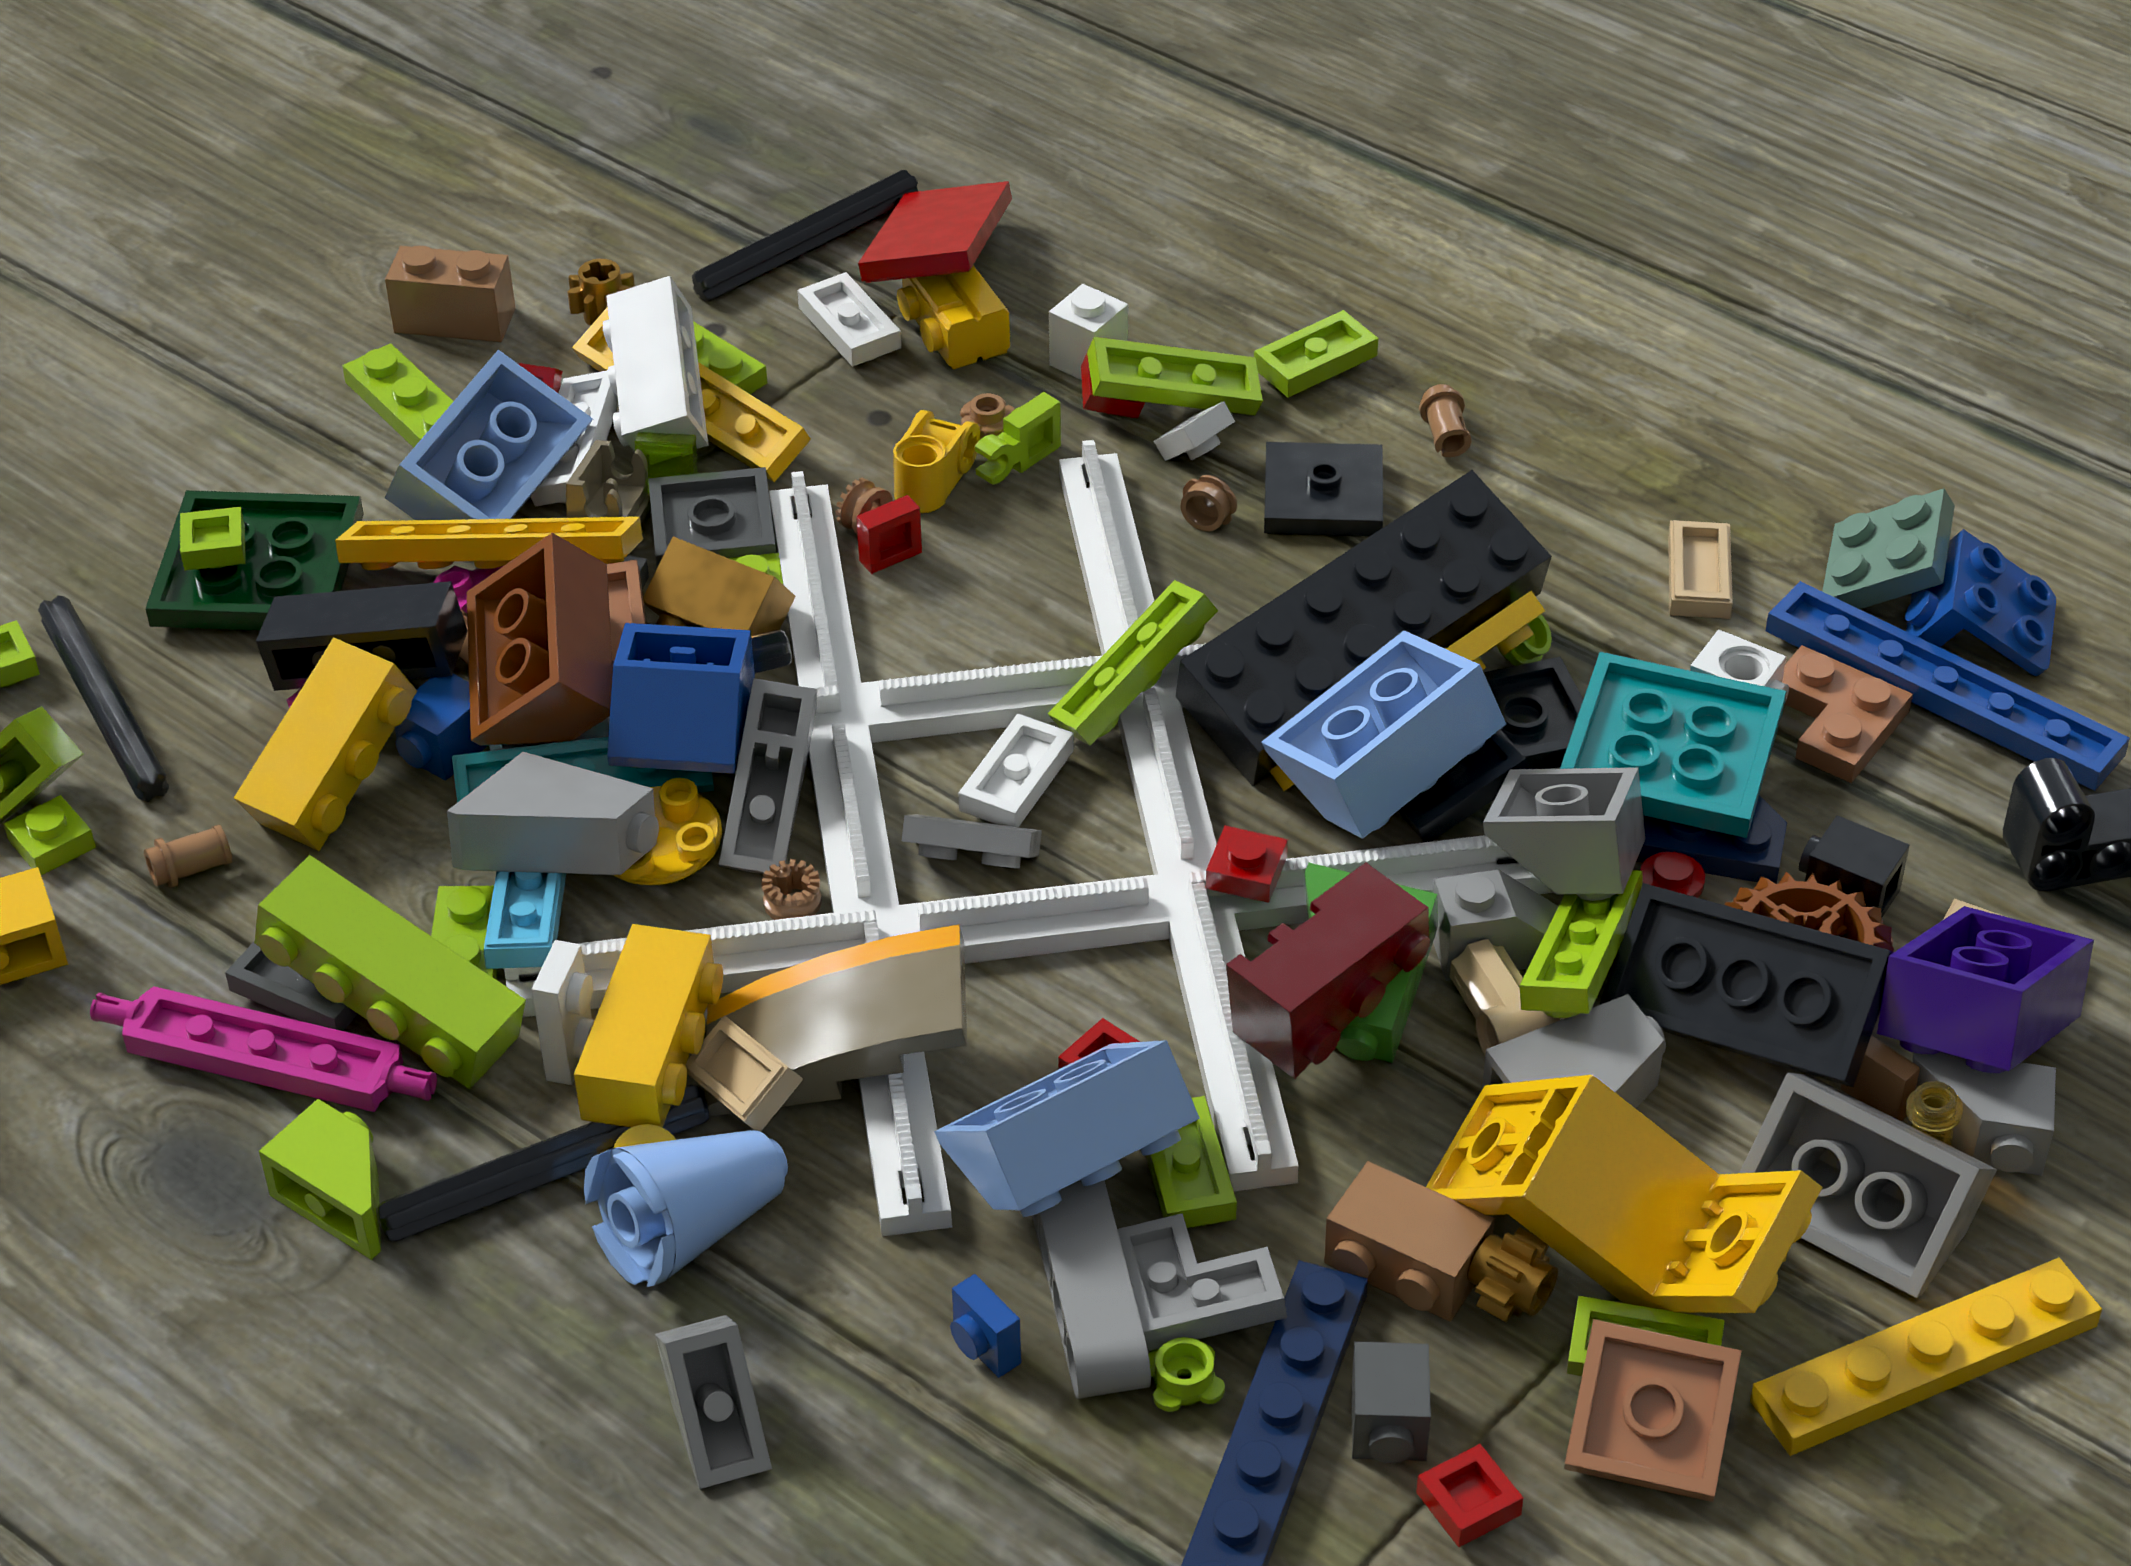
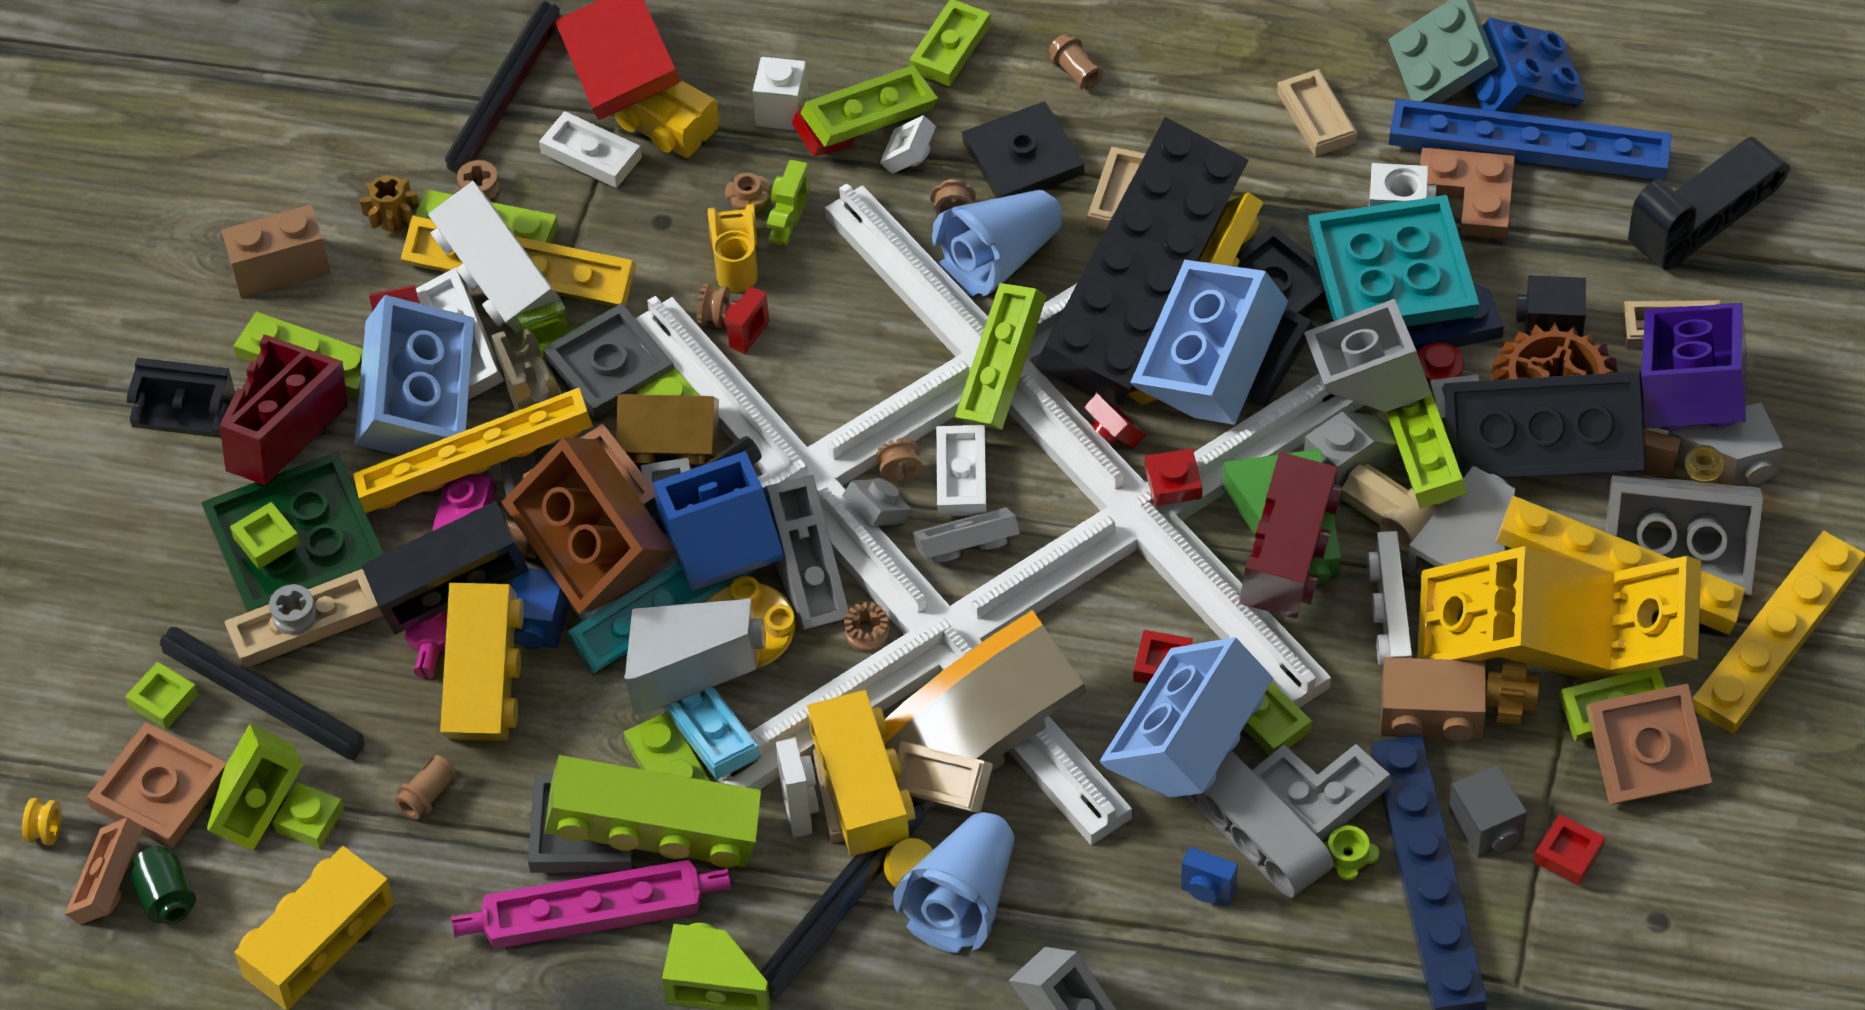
camera: 25 degrees left, 10 degrees up
none -> black hinge [126,358,235,438]
none -> dark red wedge [219,334,348,485]
none -> tan plate [224,569,383,667]
none -> light grey bush [269,584,317,635]
none -> medium nougat bush [457,160,500,202]
none -> light grey plate [842,478,912,526]
none -> medium nougat bush [876,438,923,484]
none -> light blue cone [932,190,1062,296]
none -> plate [1084,393,1147,449]
none -> white plate [1367,531,1412,665]
none -> yellow plate [1496,496,1746,635]

